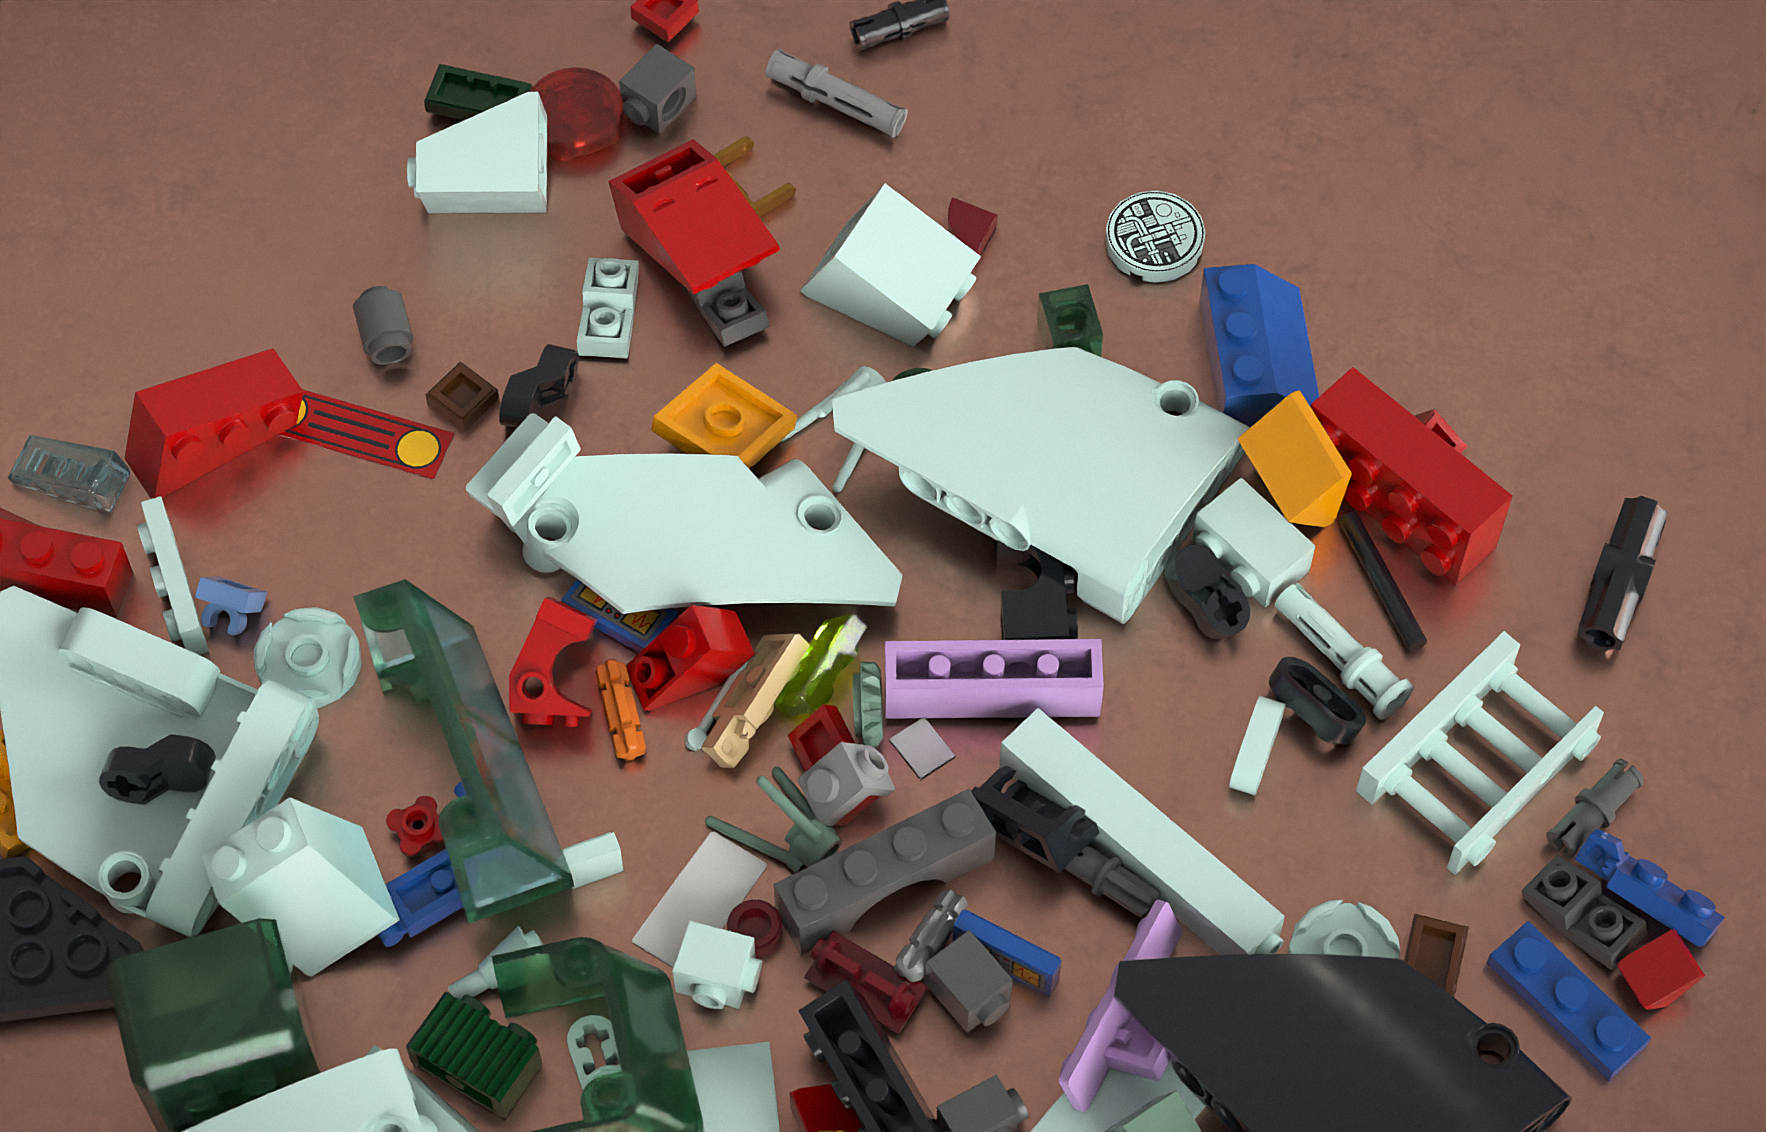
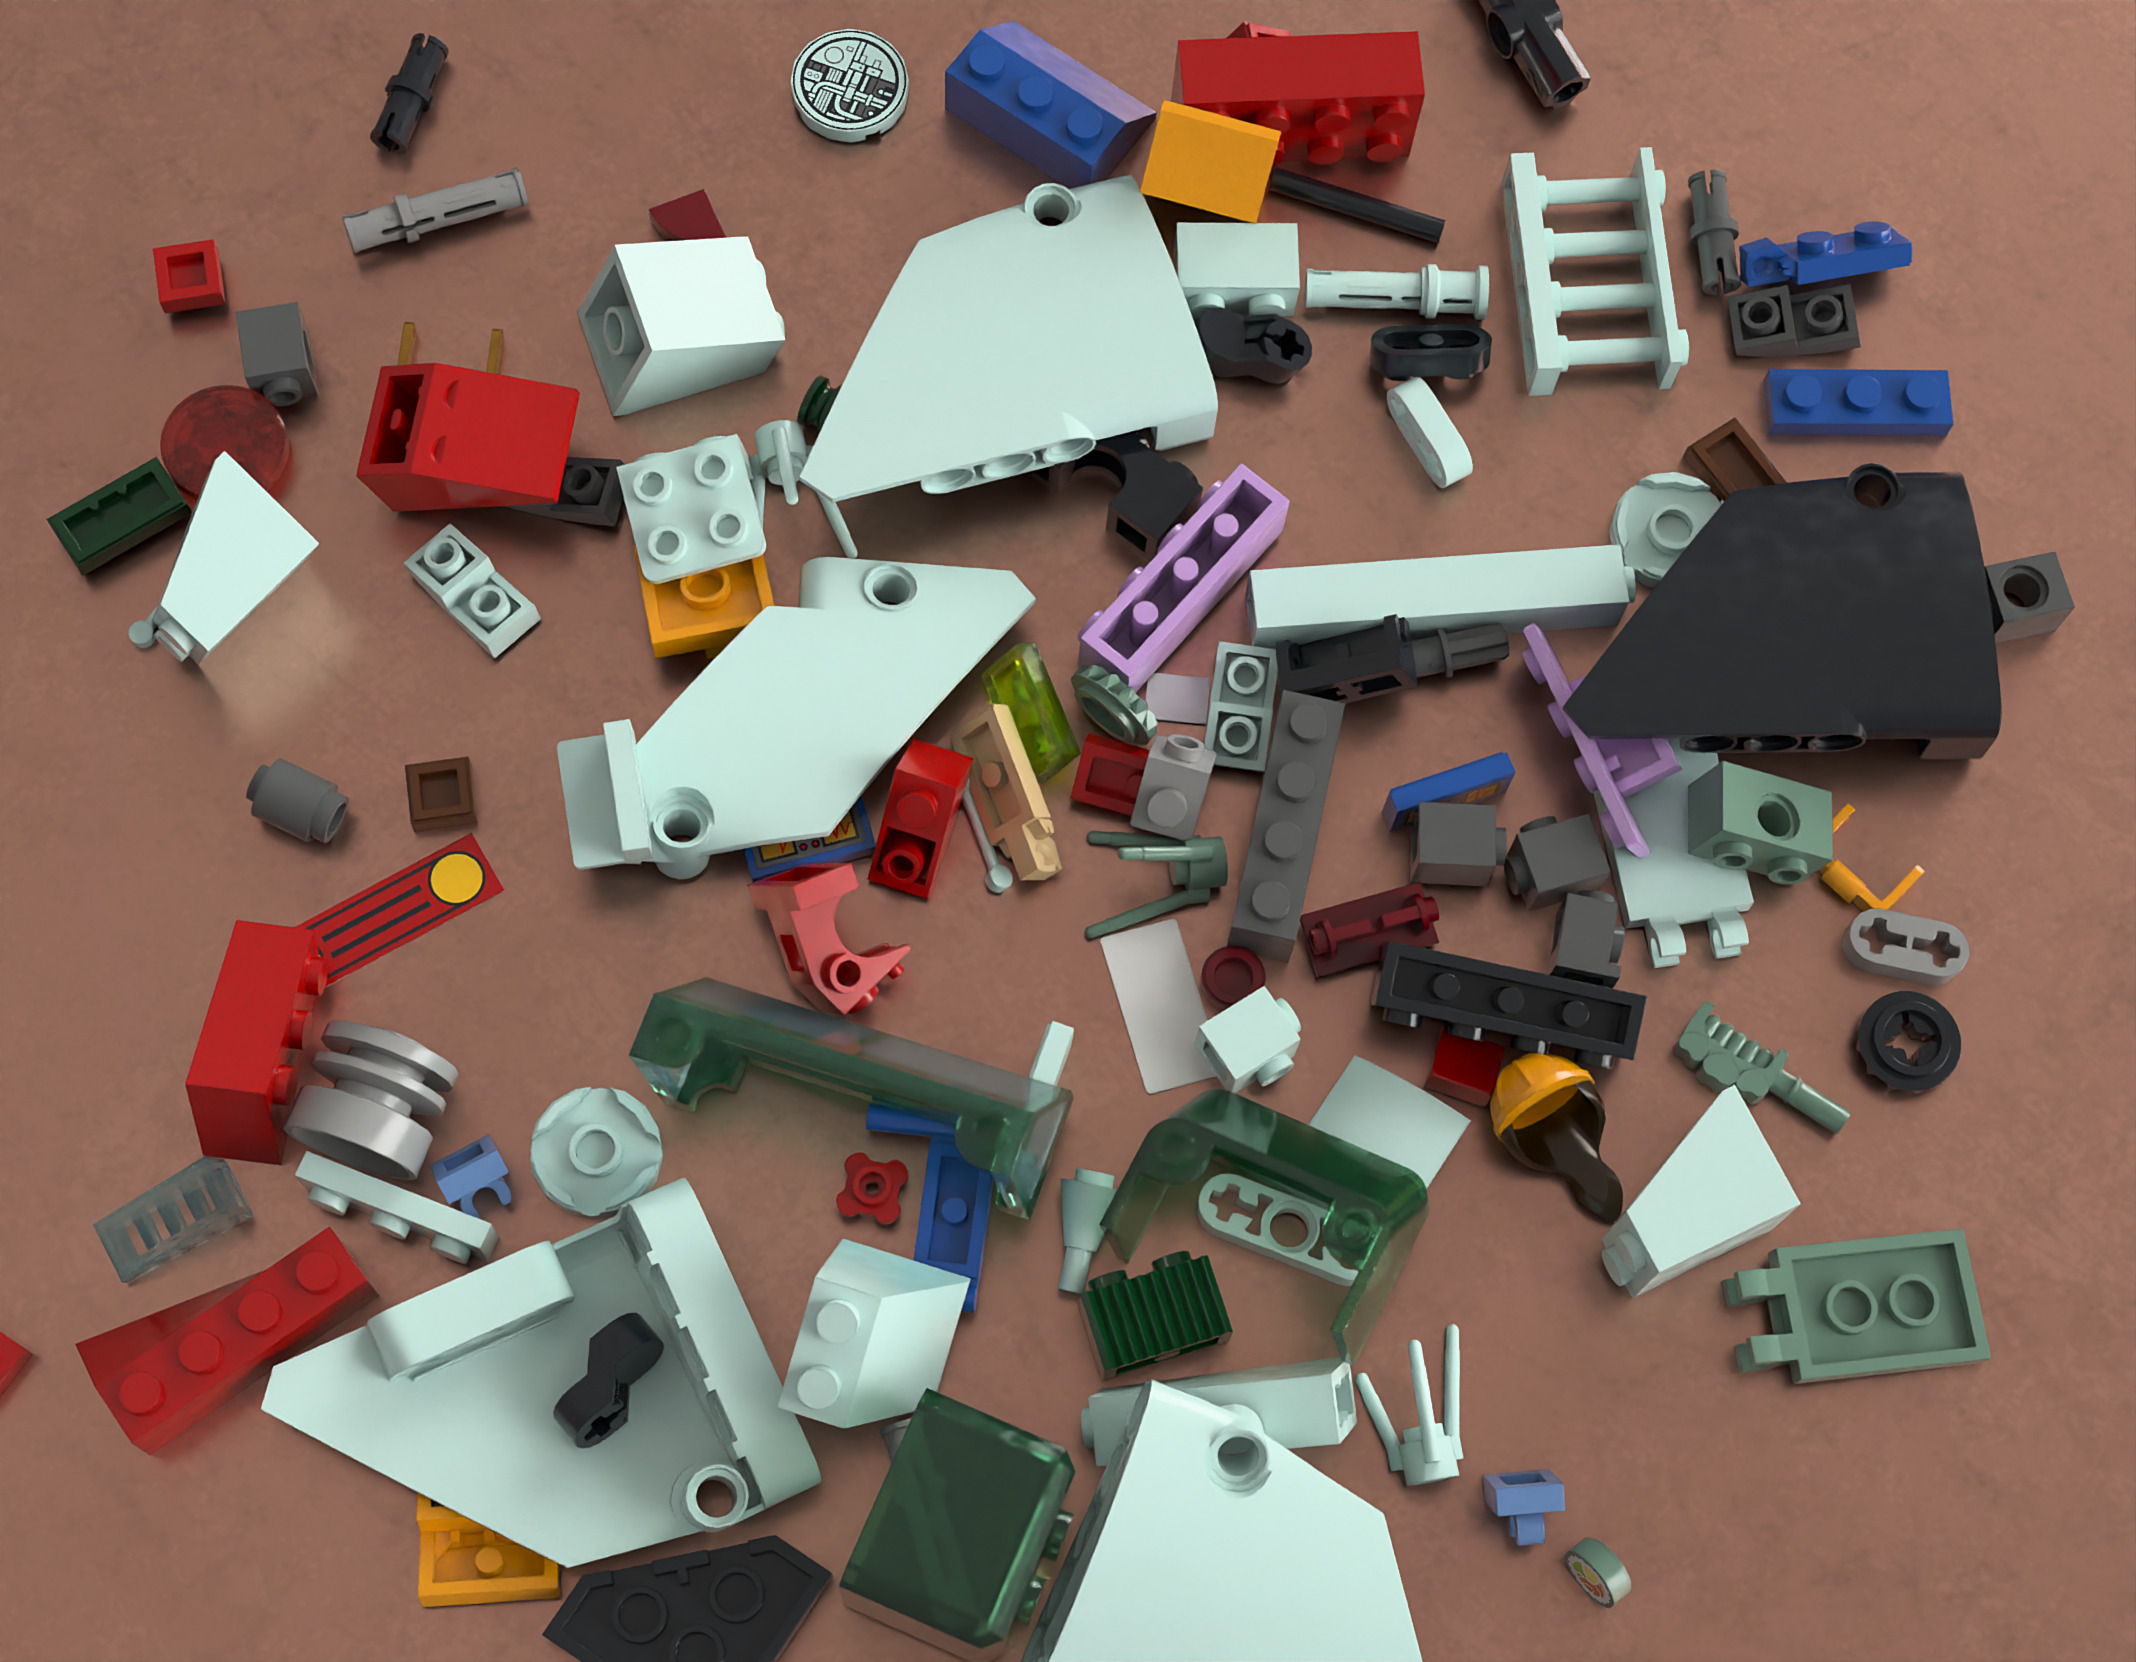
camera: 55 degrees left, 10 degrees up
black piece [499,344,579,429] -> none
orange axle [595,659,646,761] -> none
light grey axle [894,889,967,982] -> none
clear green brick [1037,284,1103,357] -> none
red slope [1617,929,1705,1010] -> none
none -> light grey wheel [283,1020,459,1181]
none -> light aqua bracket [616,434,766,584]
none -> light aqua slope [1204,641,1278,772]
none -> dark grey brick [1504,814,1611,912]

